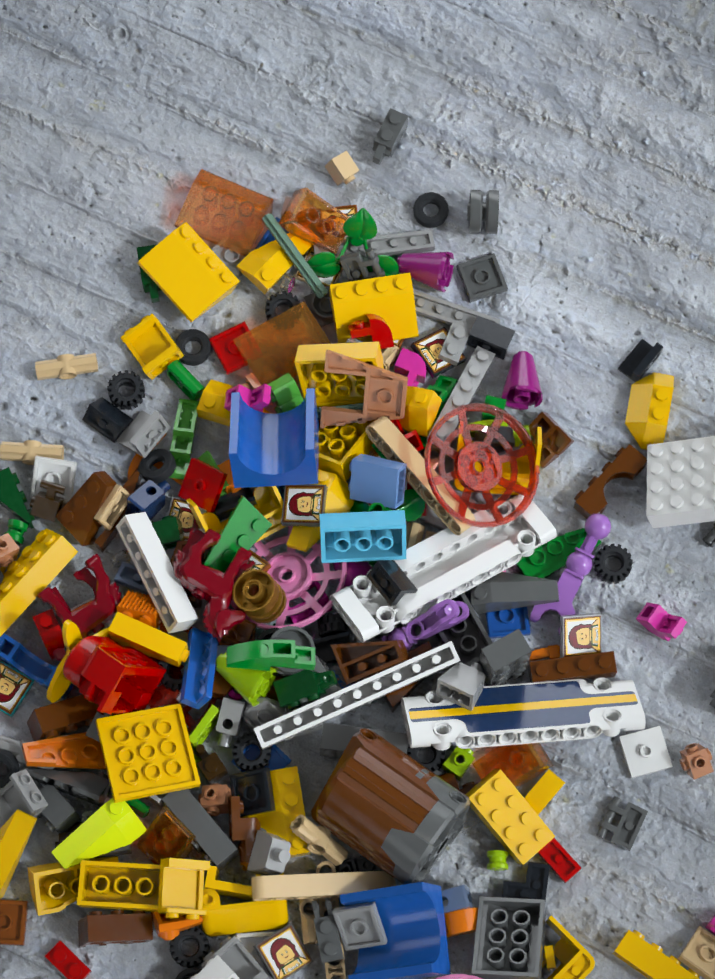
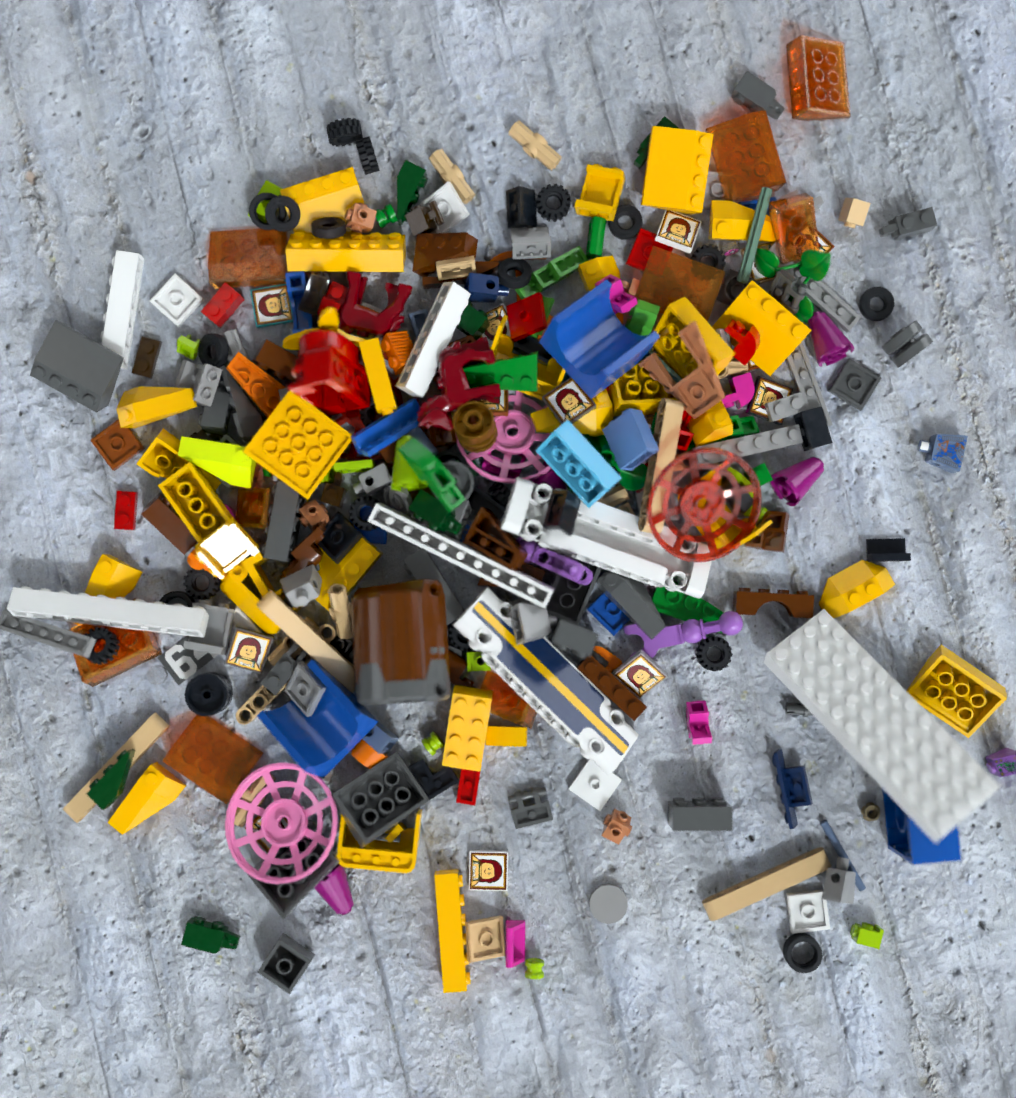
camera: 50 degrees right, 15 degrees up
none -> black panel [298,272,330,316]
none -> tile [469,850,508,891]
none -> tile [655,210,702,254]
none -> dark grey hinge [731,71,785,120]
none -> clear orange slope [786,35,851,121]
none -> torso [917,434,968,473]

